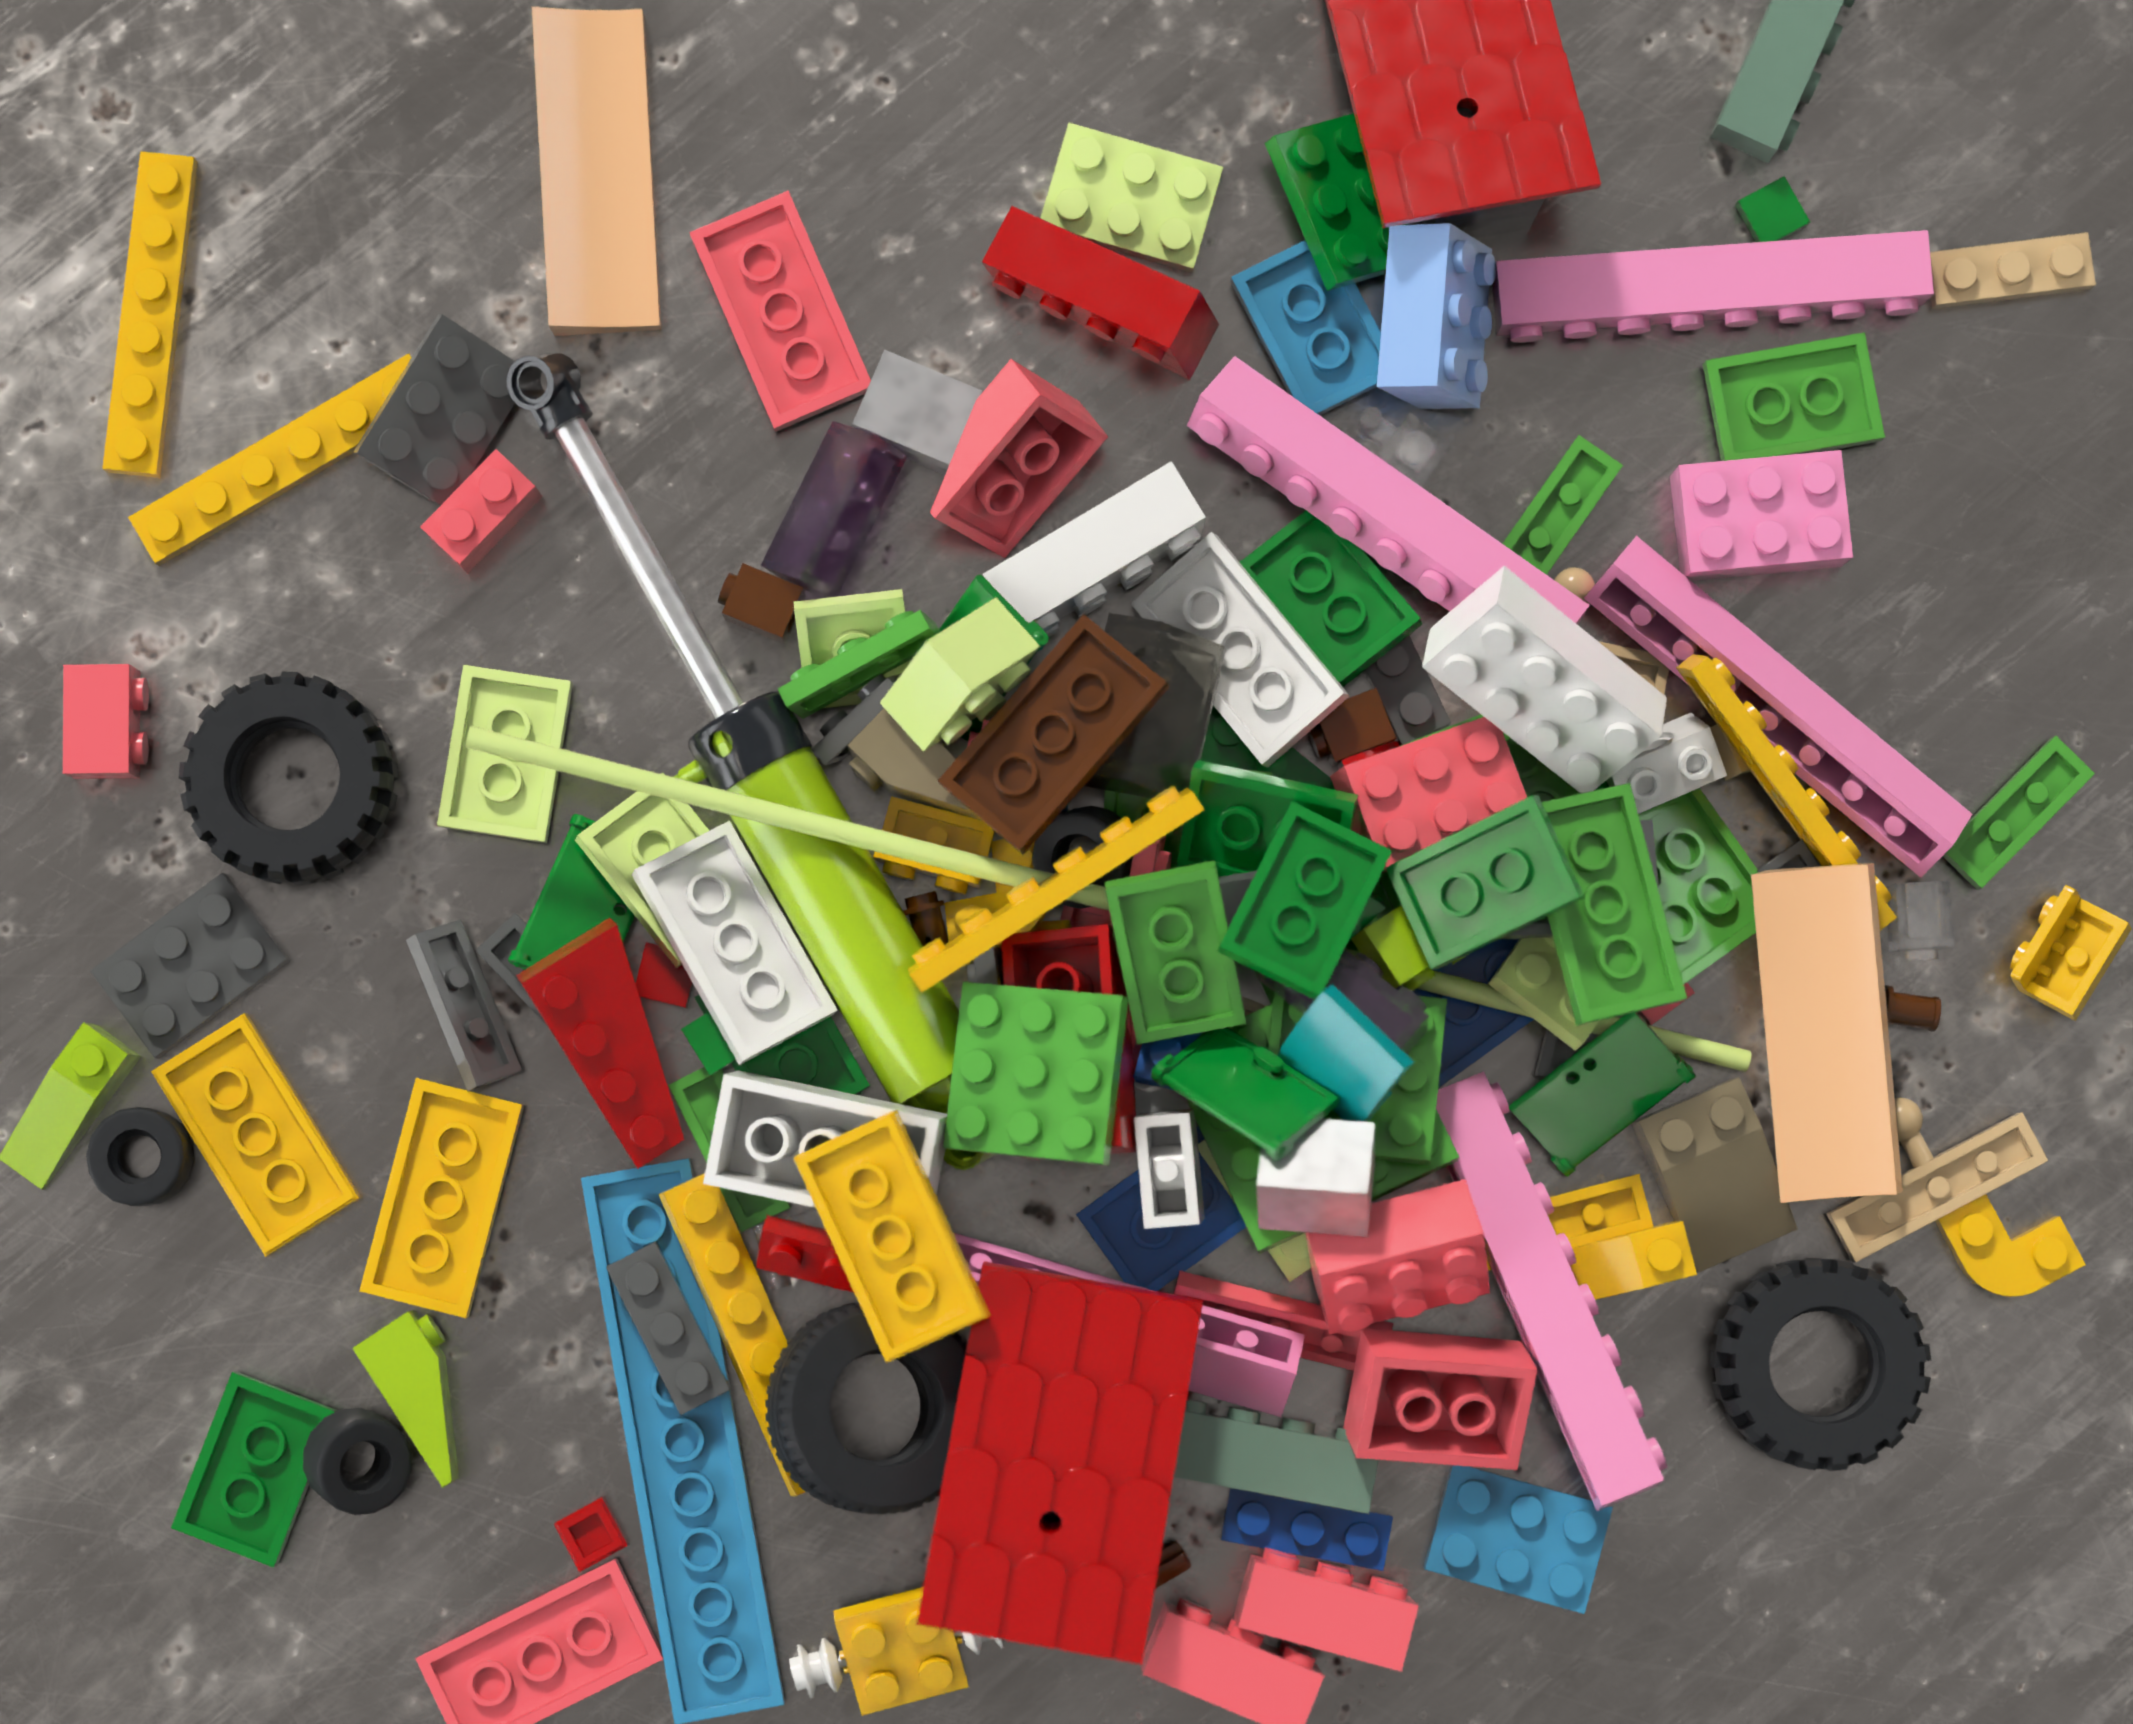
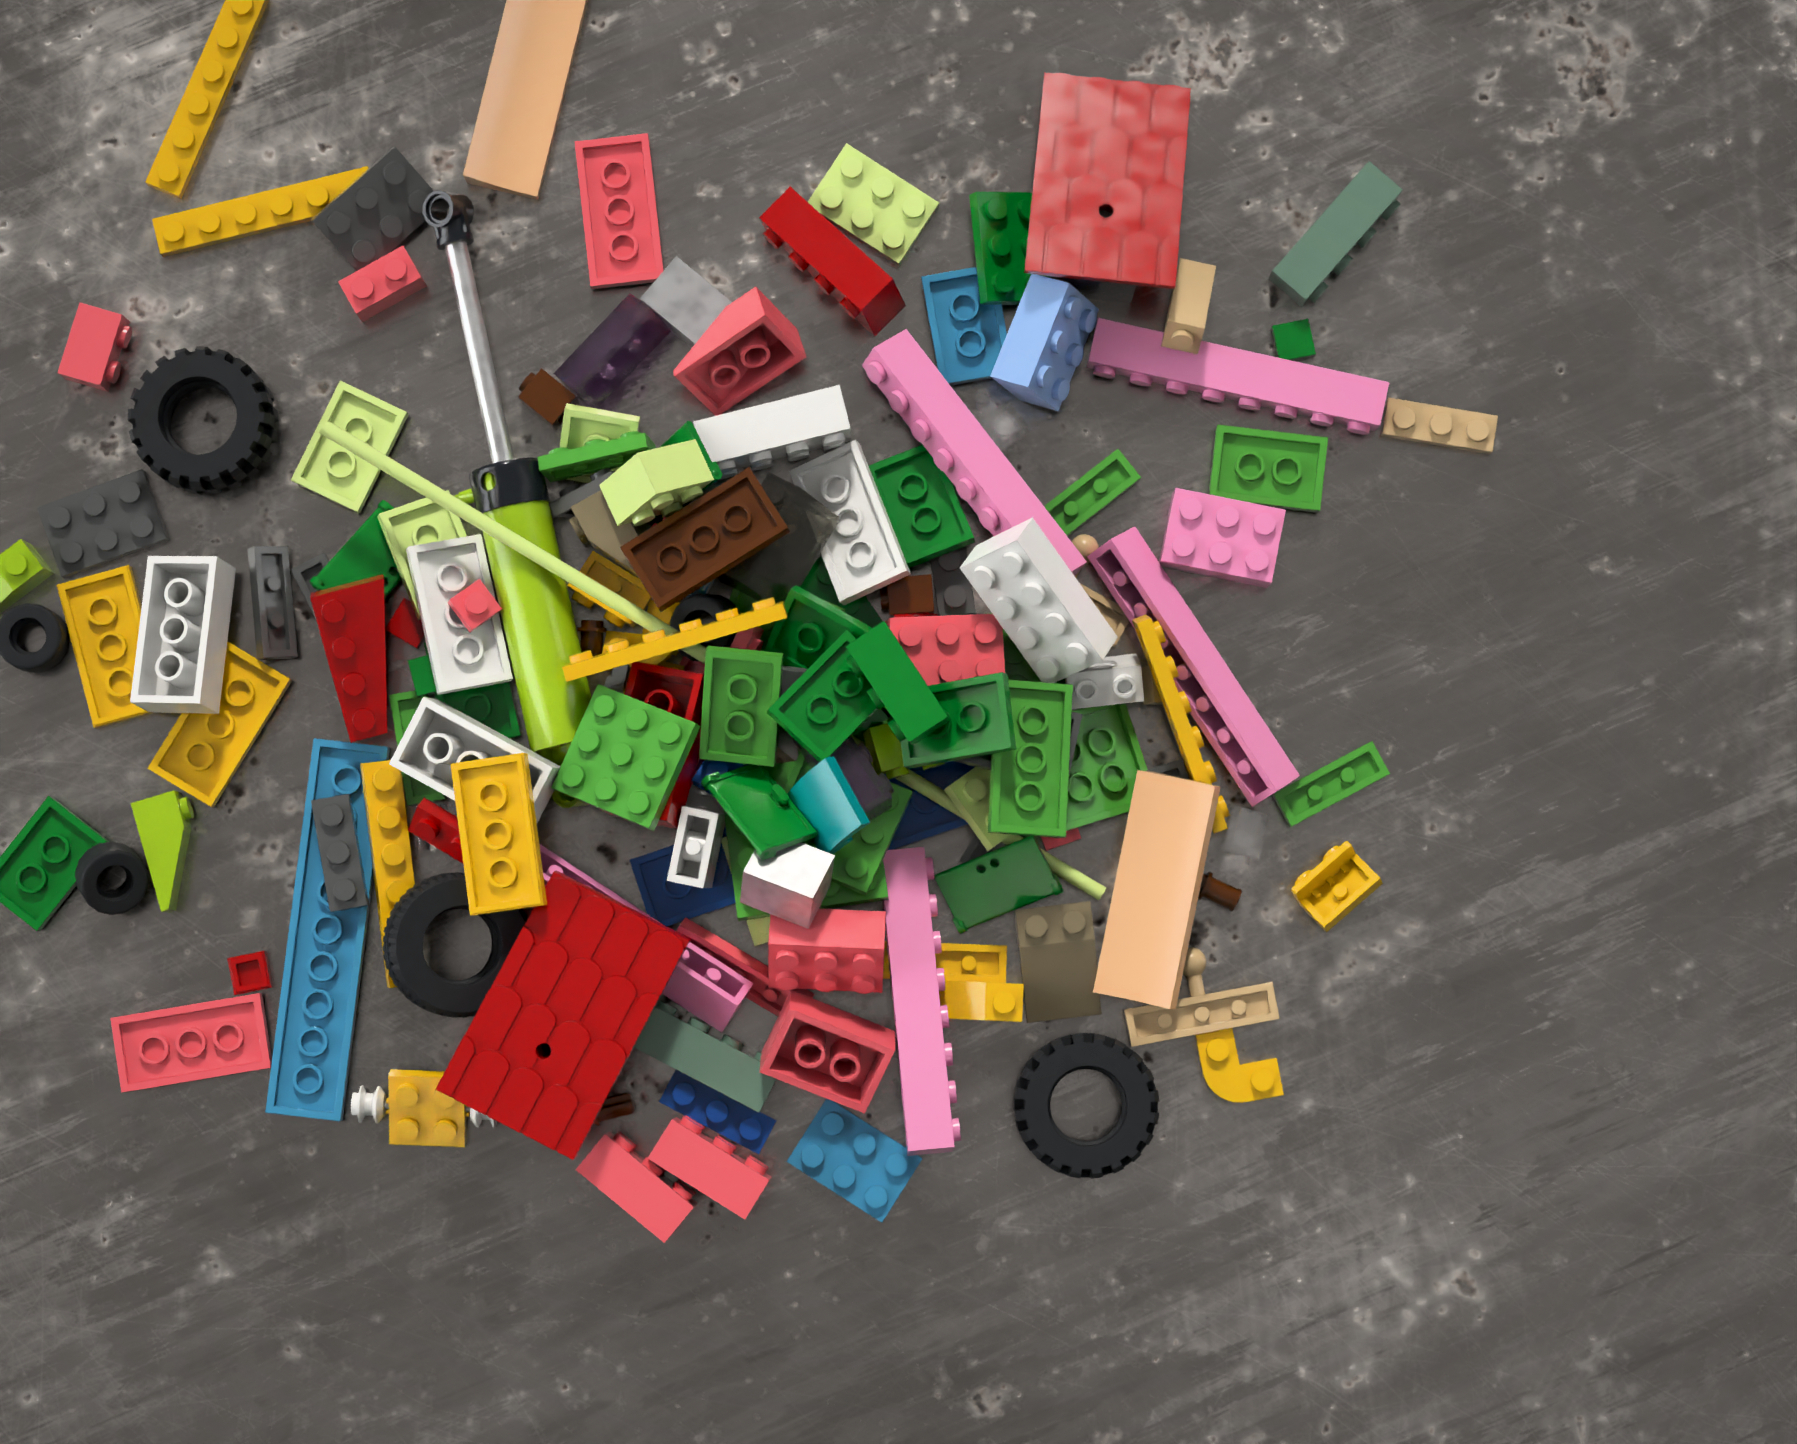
camera: 20 degrees right, 0 degrees up
none -> white brick [130,556,236,714]
none -> coral plate [447,578,502,633]
none -> green brick [845,621,951,746]
none -> tan brick [1161,258,1216,354]

